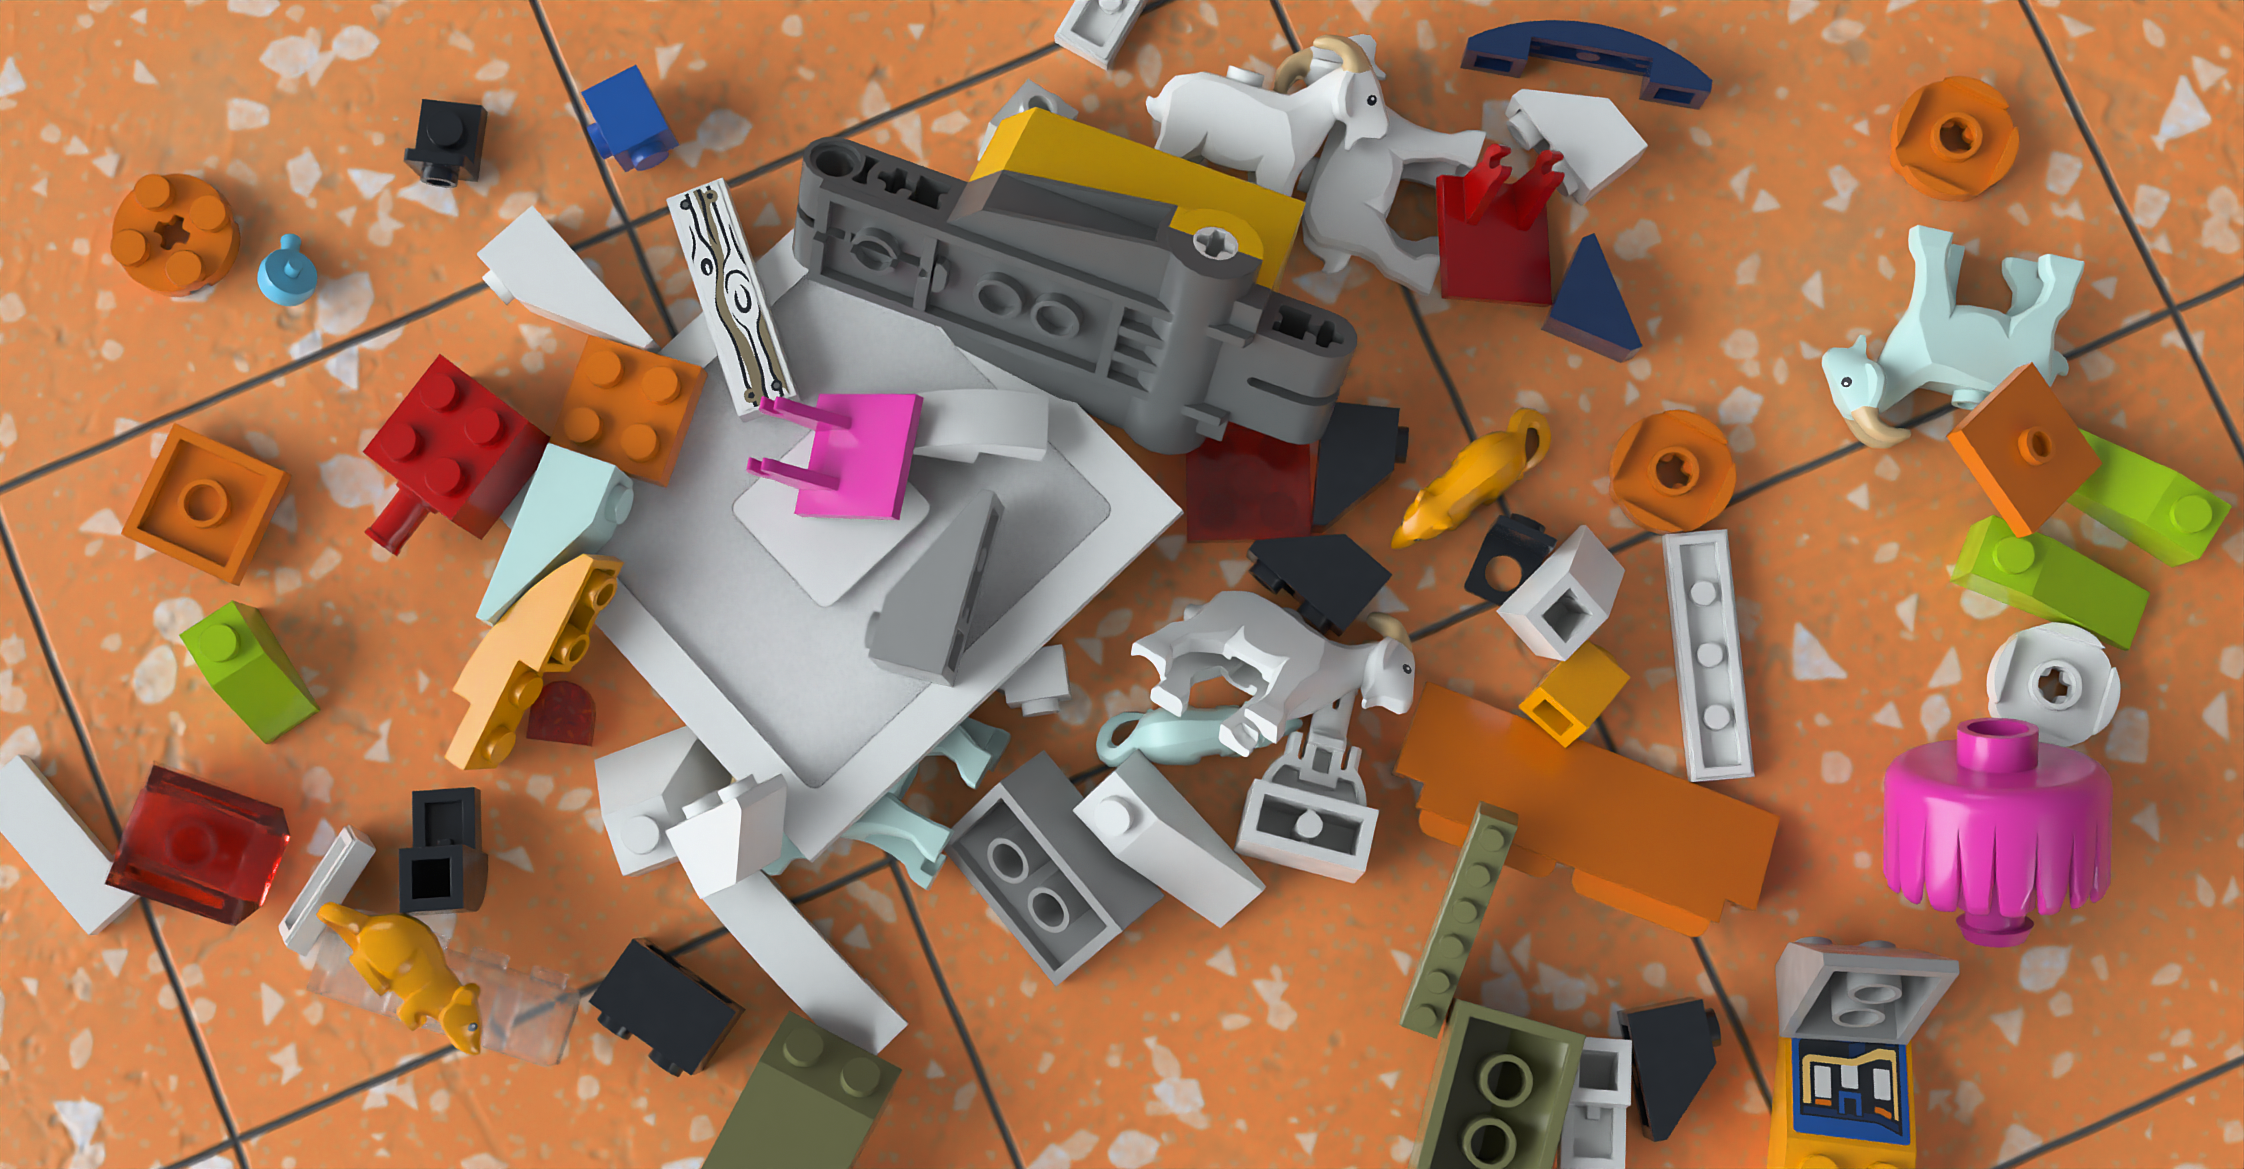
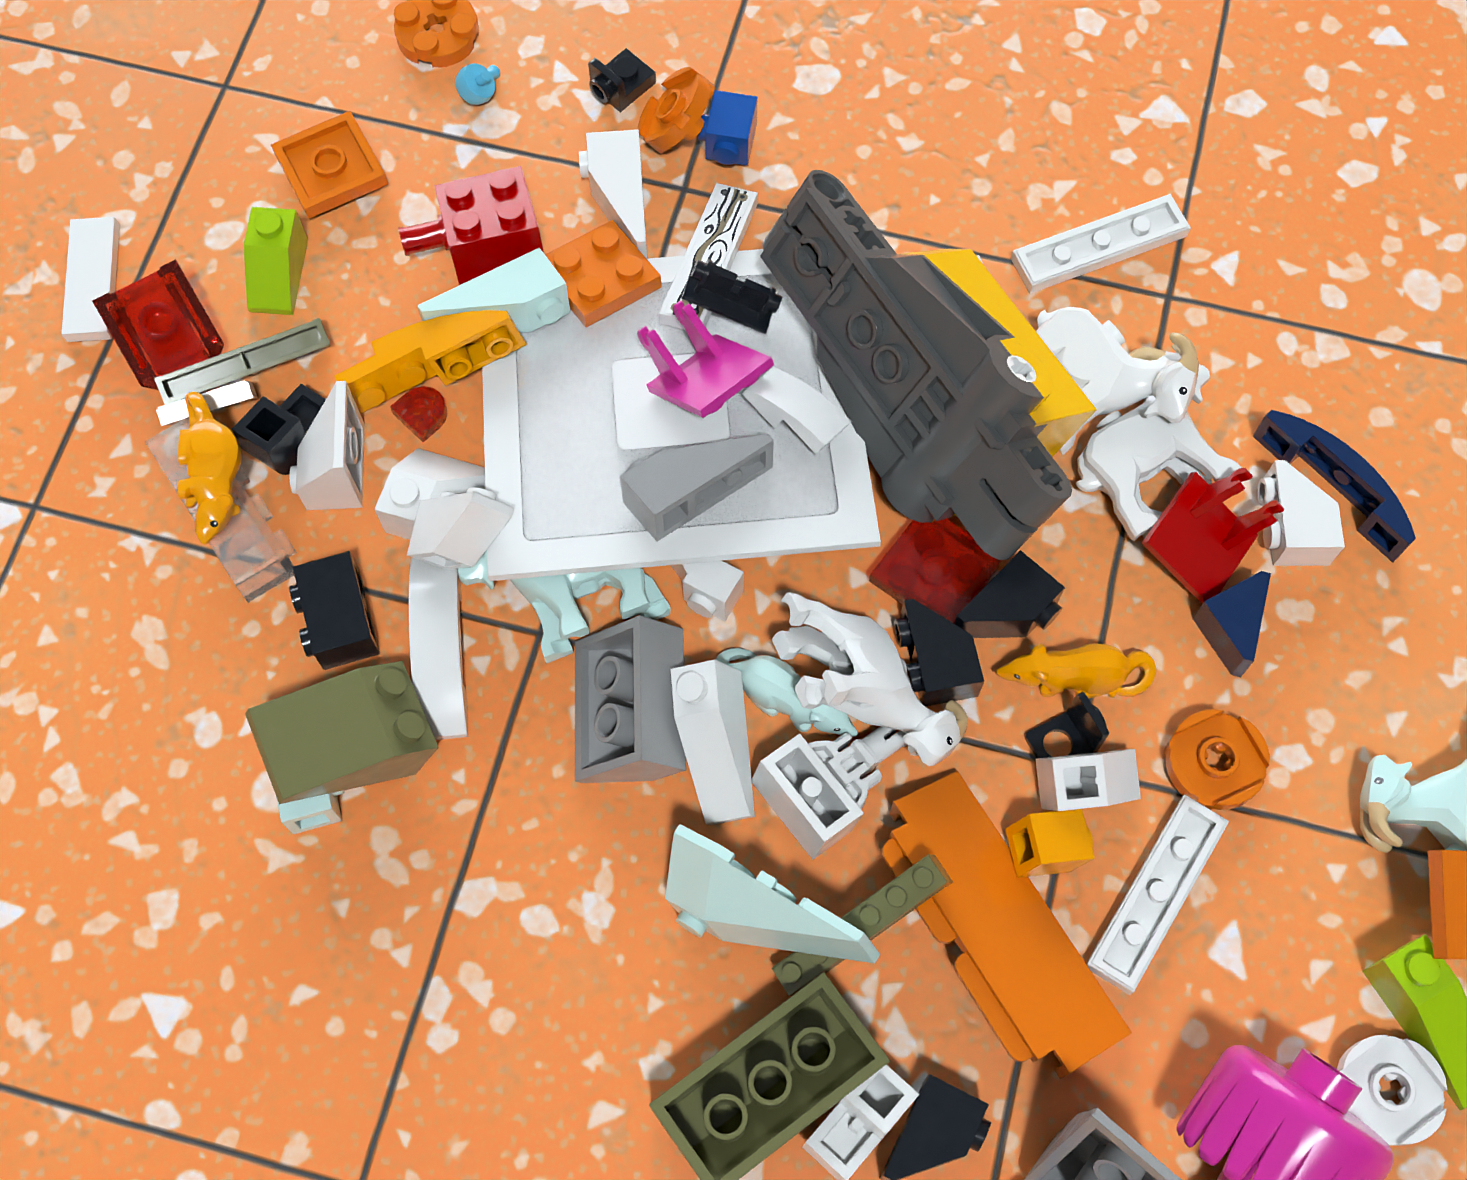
camera: 30 degrees right, 15 degrees down
none -> piece [154,318,330,405]
none -> white slope [289,381,365,510]
none -> orange plate [638,67,715,153]
none -> light aqua wedge [665,824,880,963]
none -> black hinge [681,259,782,334]

